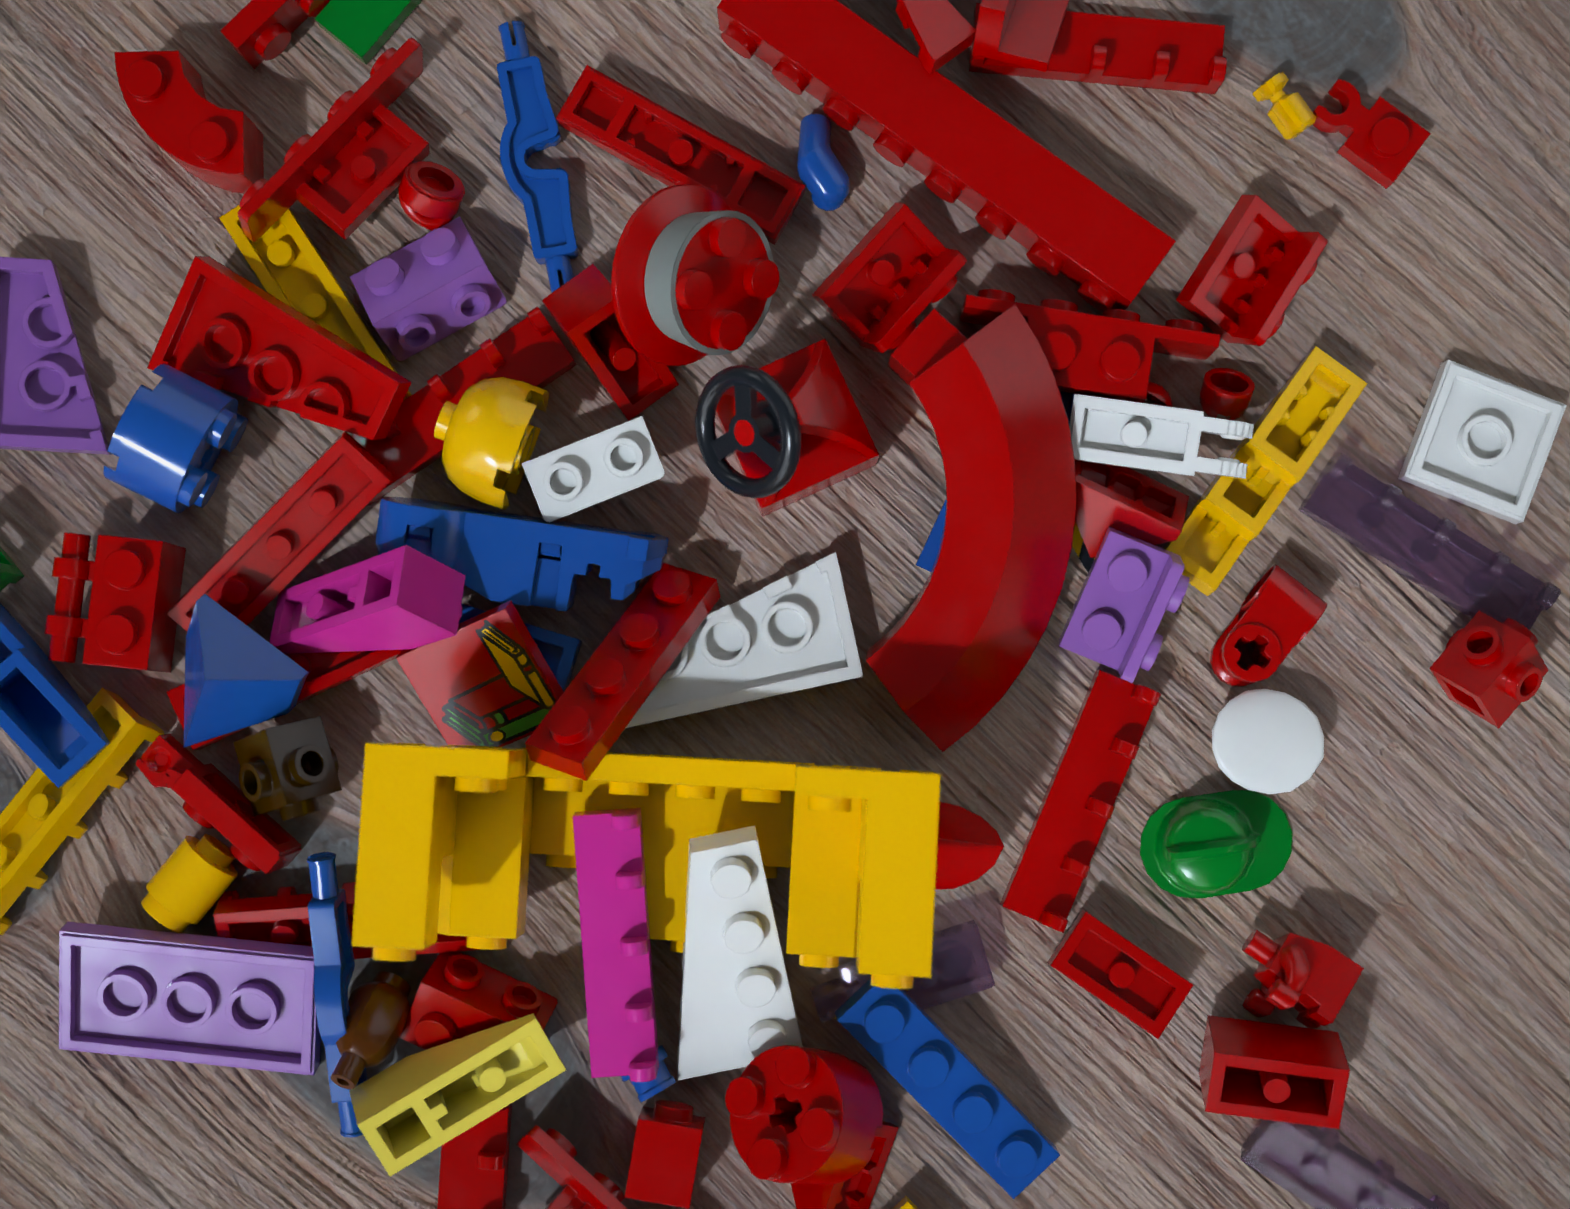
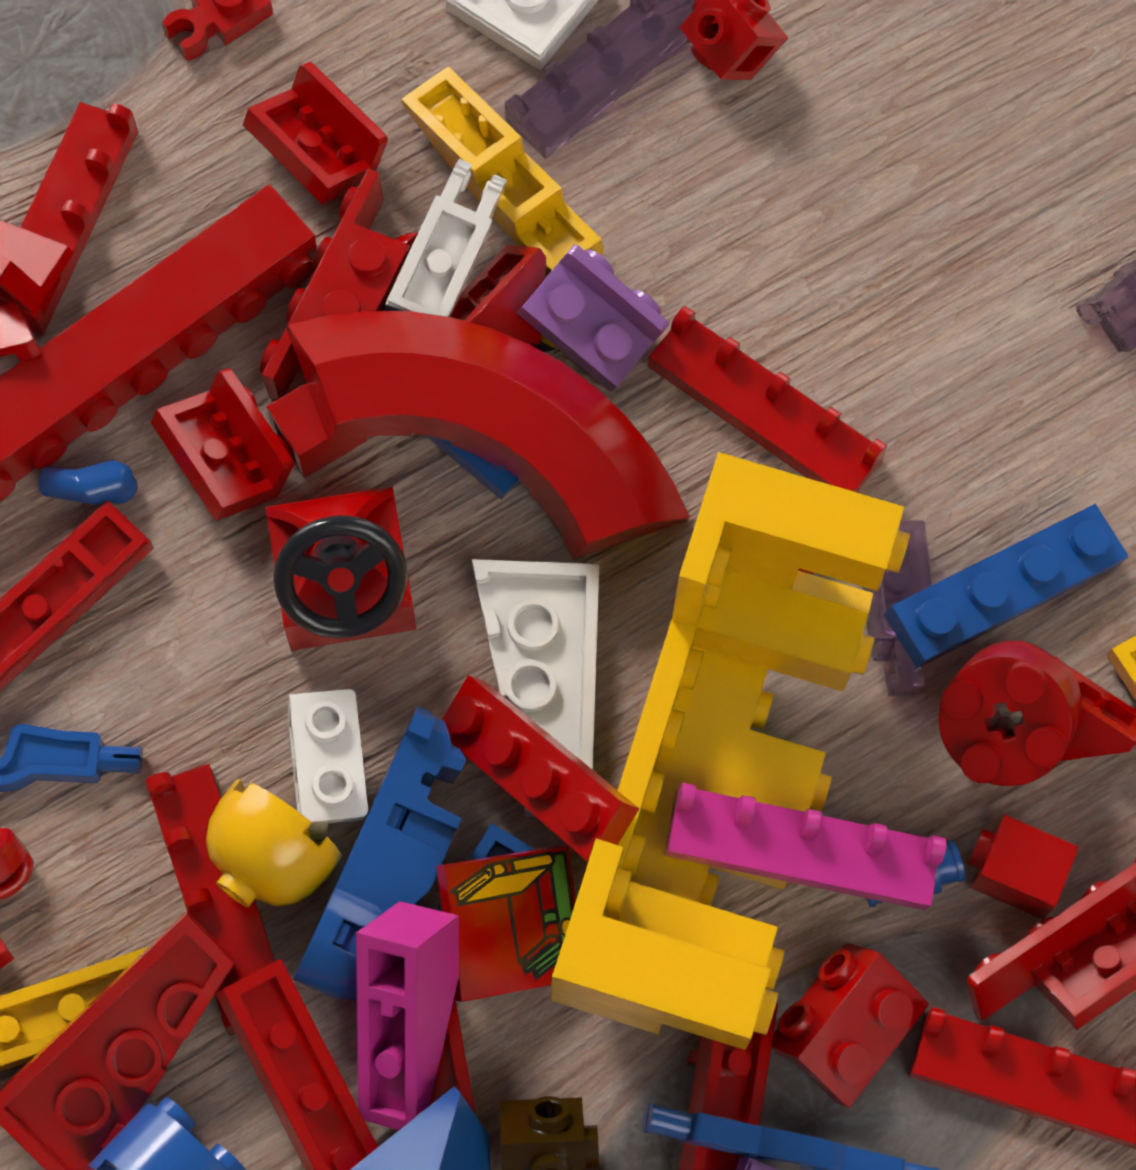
camera: 80 degrees left, 15 degrees down
reddish brown plant [330,971,411,1089] -> none
light yellow slope [349,1013,566,1176] -> none
medium lavender bracket [350,217,506,361] -> none
red slope [542,264,679,421] -> none
red piece [611,184,780,366] -> none
white wing [677,826,803,1080] -> none
red plate [1047,909,1194,1039] -> none
green piece [1140,790,1292,898] -> none
red brick [1199,1015,1350,1129] -> none
red hinge [1200,368,1255,421] -> none
red piece [1210,564,1328,687] -> none
white piece [1212,688,1324,794] -> none
red piece [1242,929,1364,1029] -> none
yellow piece [1252,71,1316,140] -> none

